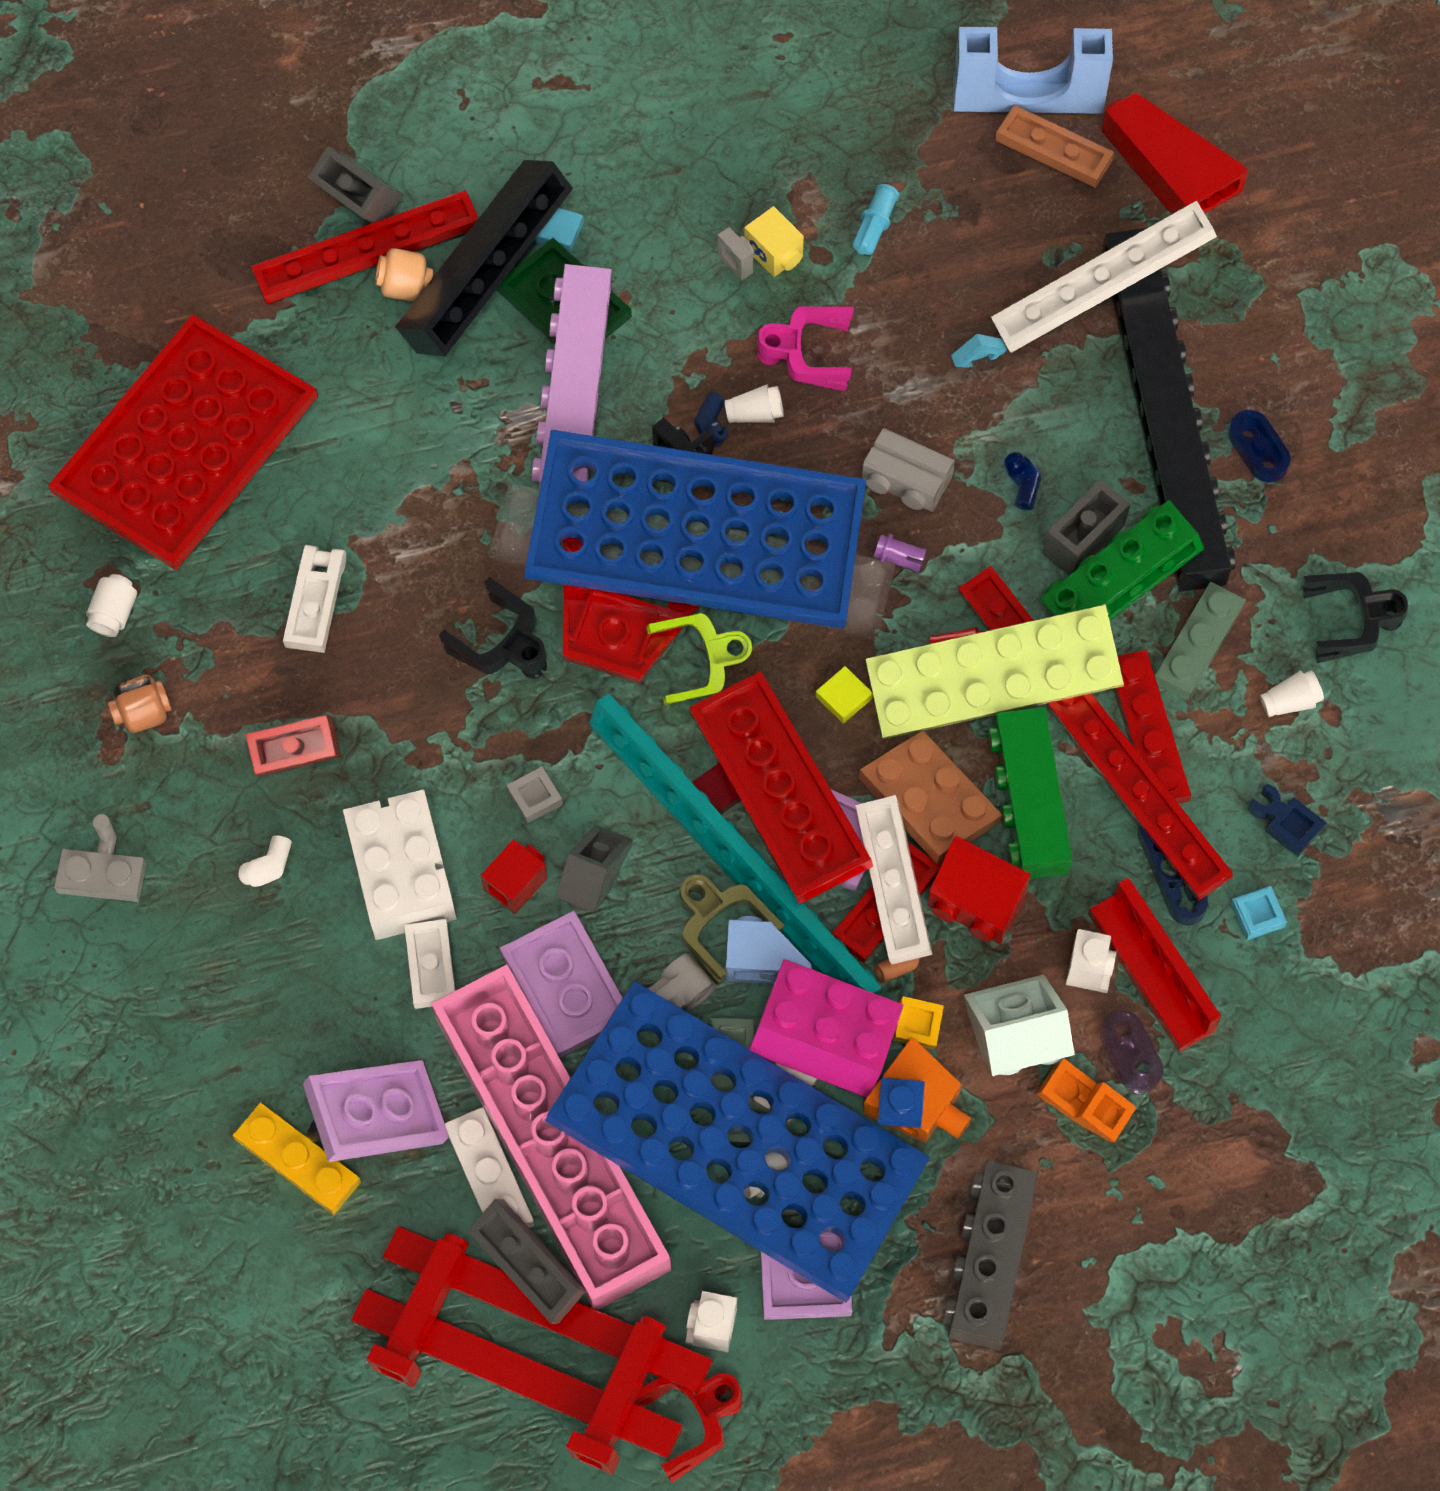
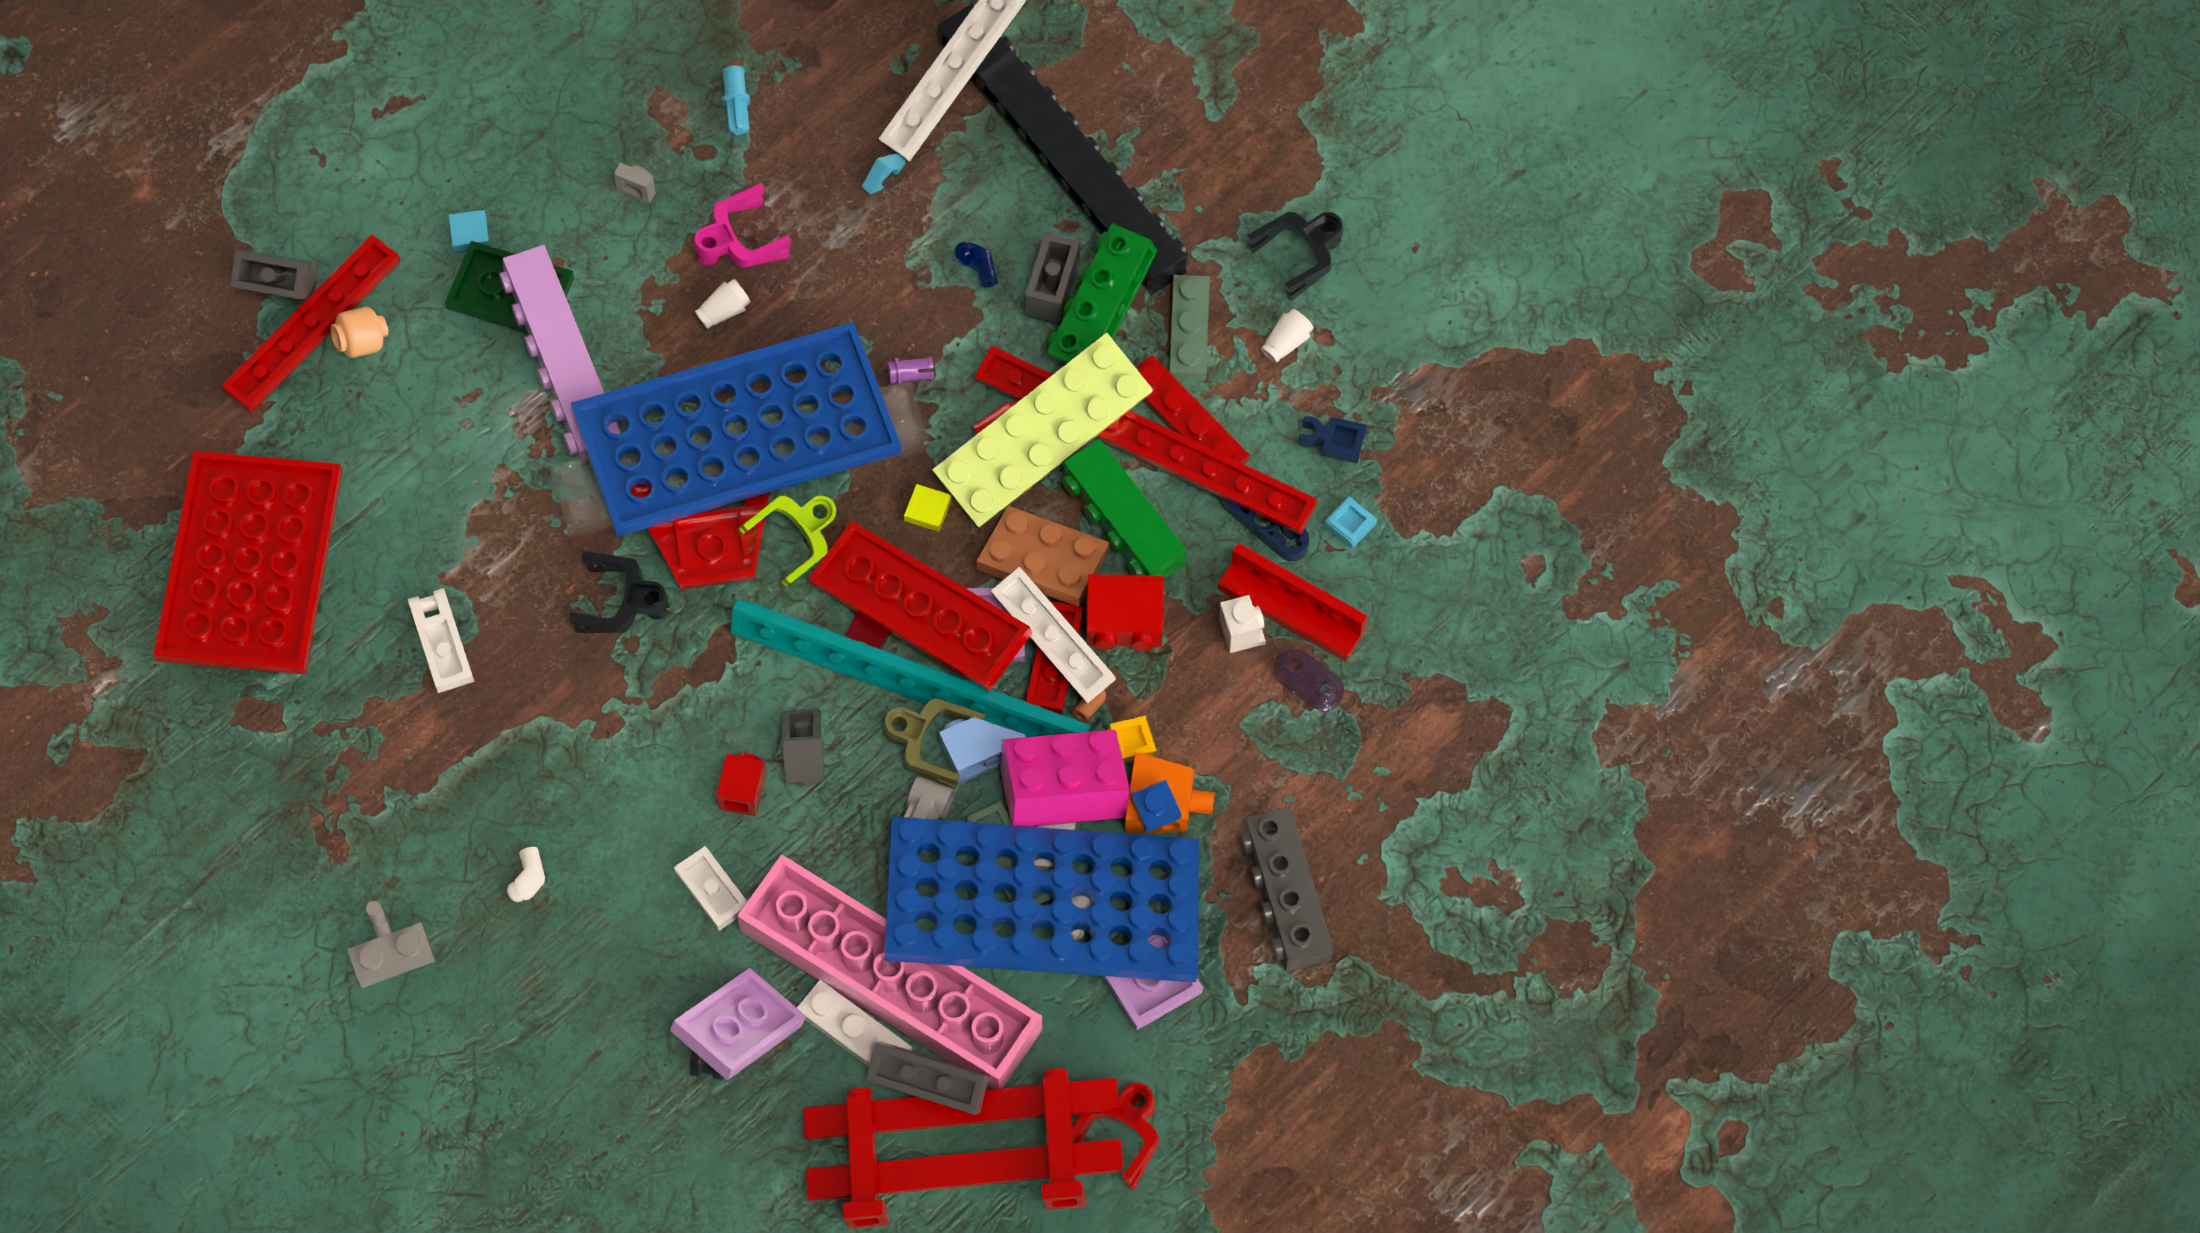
camera: 30 degrees left, 0 degrees up
white brick [86,574,138,637] -> none
nougat head [108,675,172,733] -> none
yellow plate [233,1102,361,1215] -> none
brick [246,715,341,776] -> none
white piece [343,789,457,940] -> none
black brick [395,160,573,357] -> none
lavender plate [499,911,623,1058] -> none
light grey plate [506,766,563,824] -> none
black bracket [652,417,713,455] -> none
white brick [685,1291,737,1353] -> none
dark blue arm [694,392,728,447] -> none
light yellow brick [744,206,804,277] -> none
light grey brick [862,428,955,512] -> none
light aqua slope [964,974,1075,1076] -> none
orange slope [1035,1058,1137,1143] -> none
clear blue plate [1228,410,1291,482] -> none

